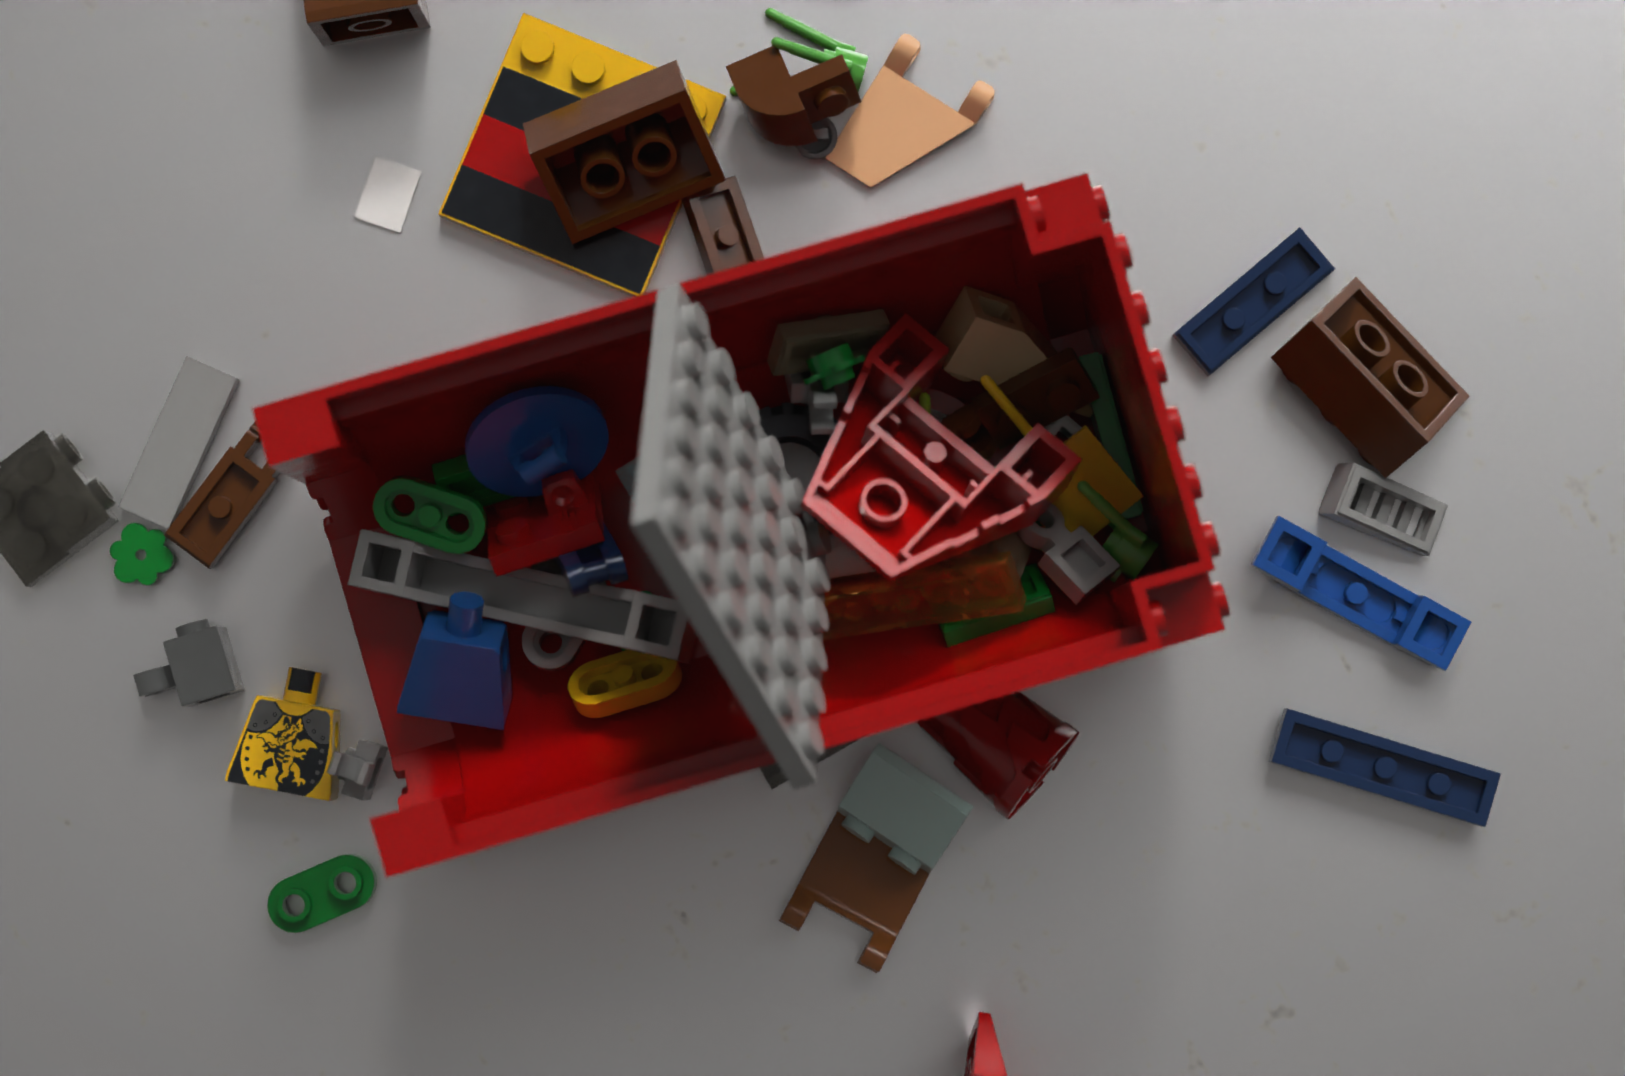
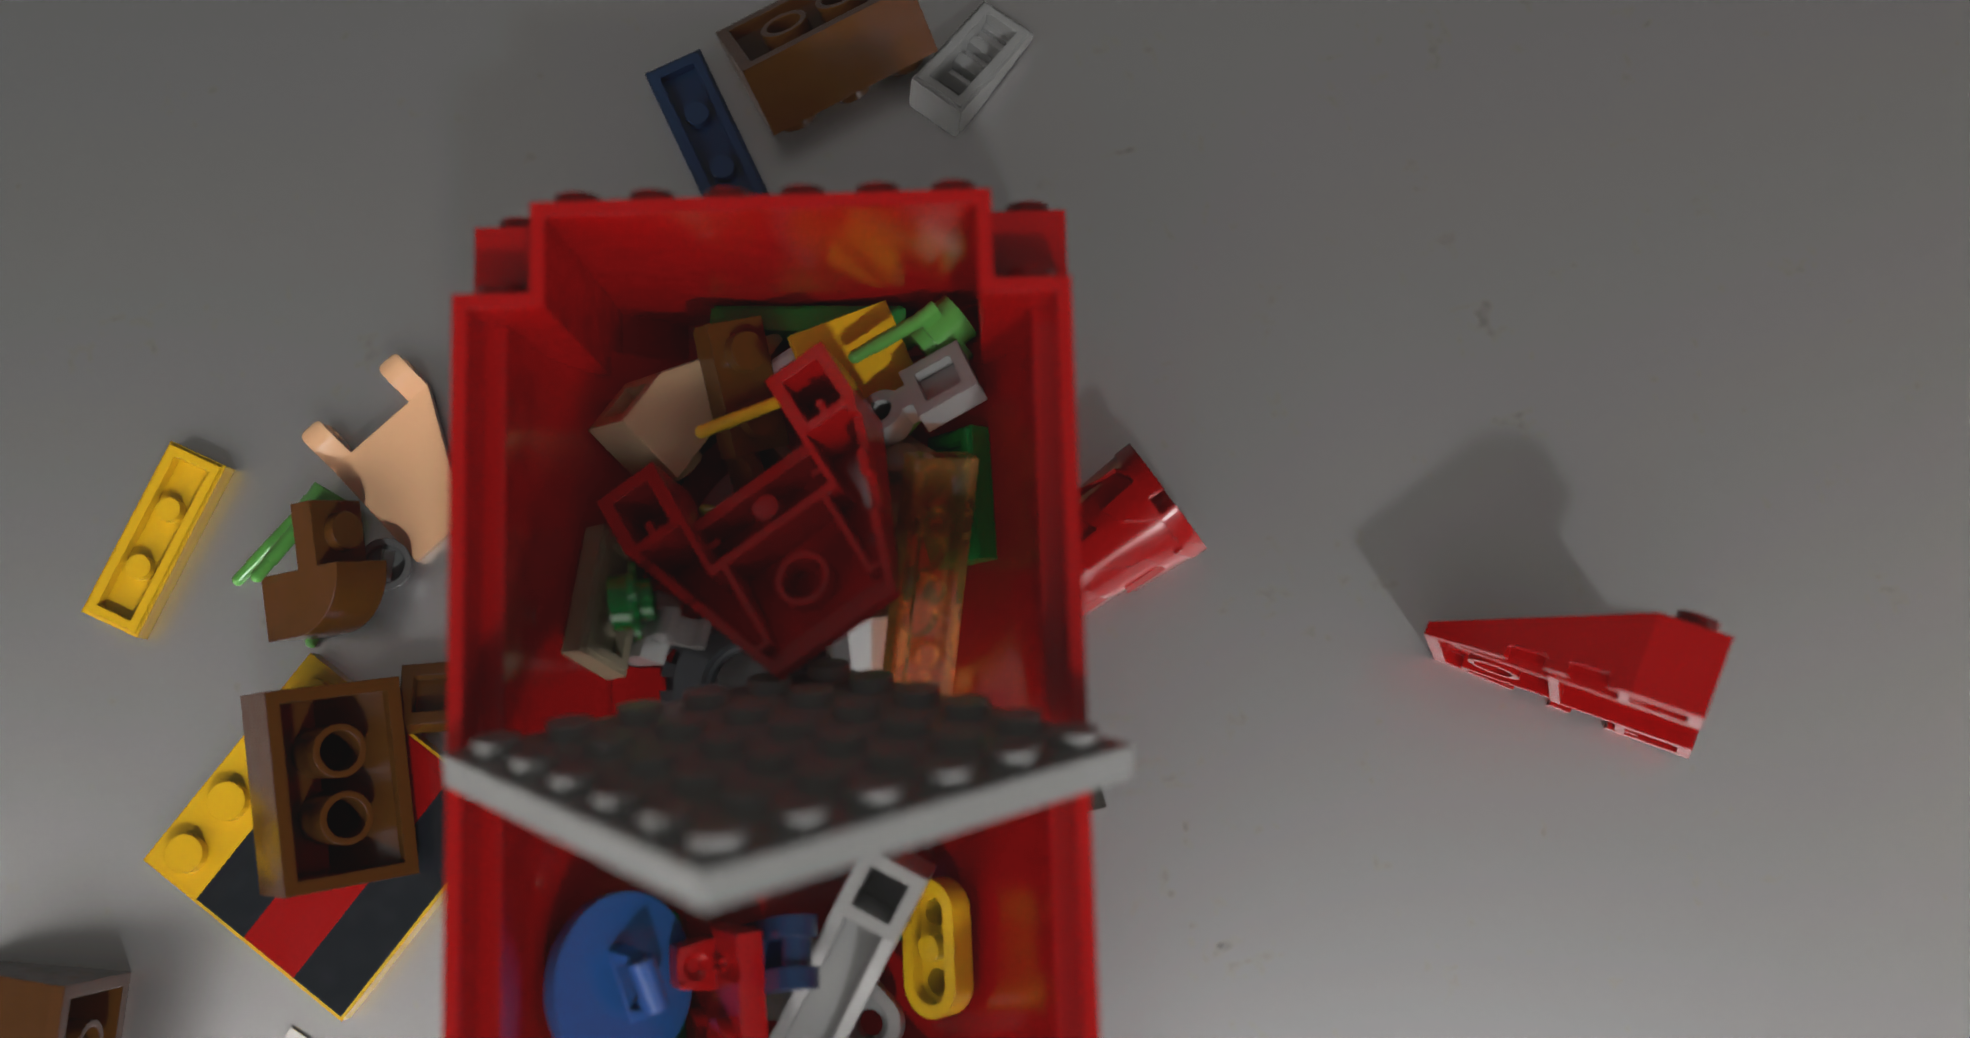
camera: 70 degrees left, 5 degrees down
dark orange flag [779,789,929,973] -> none
light aqua slope [838,743,974,874] -> none
blue slope [1251,516,1472,671] -> none
dark blue plate [1268,708,1501,827] -> none

